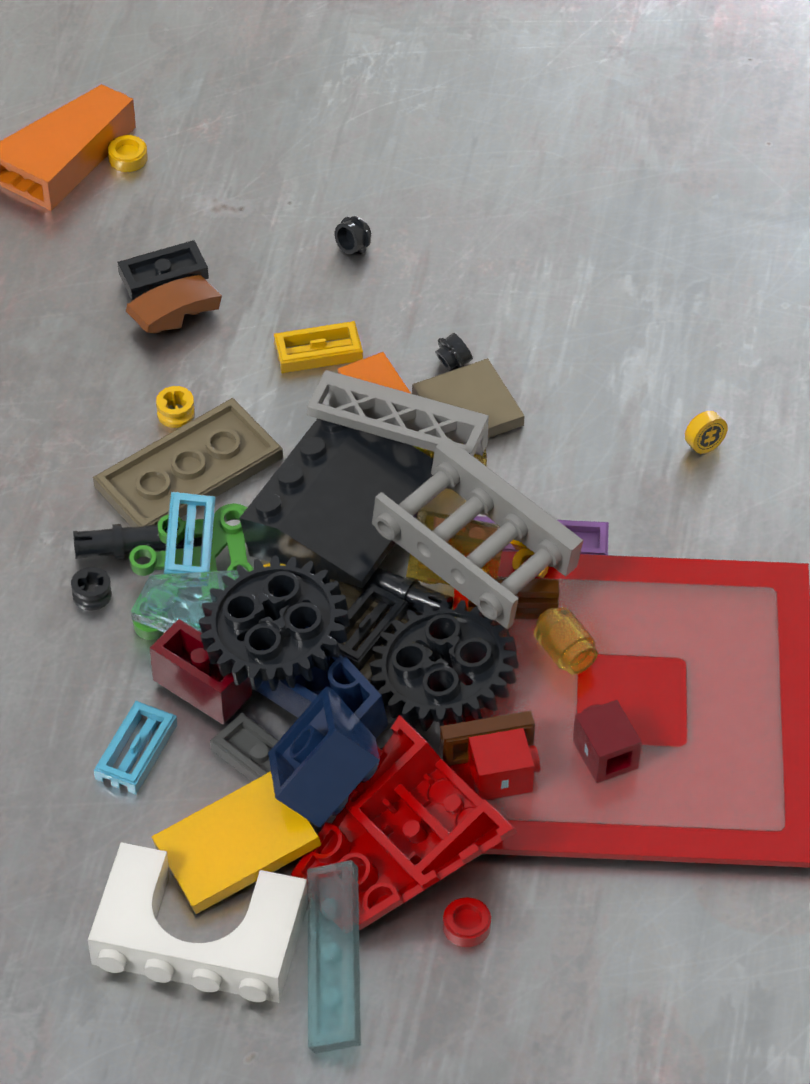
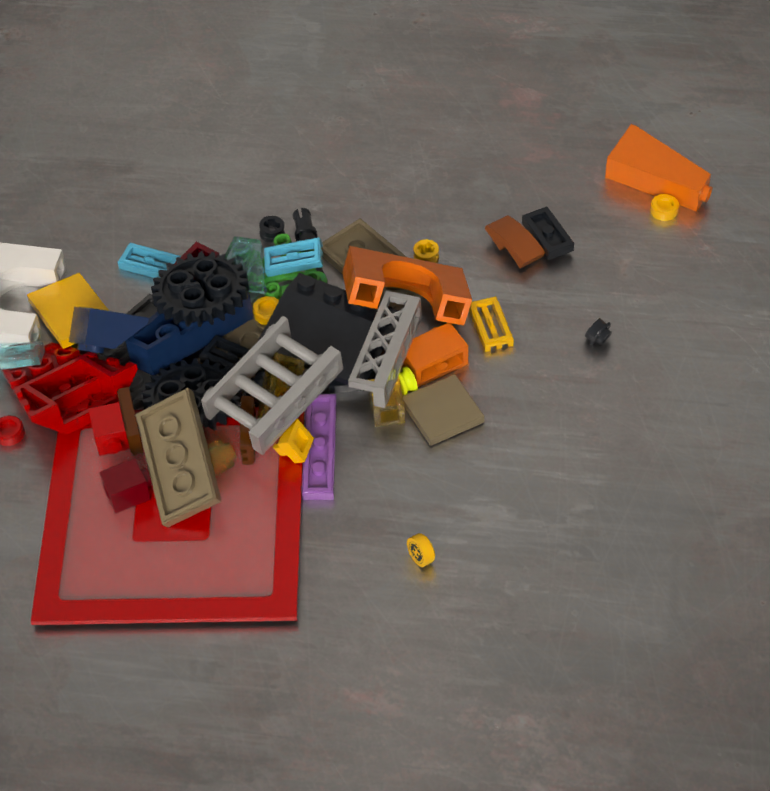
camera: 90 degrees right, 0 degrees up
black plate [435,333,473,371] -> none
none -> dark tan tile [135,388,222,527]
none -> orange arch [343,246,472,326]

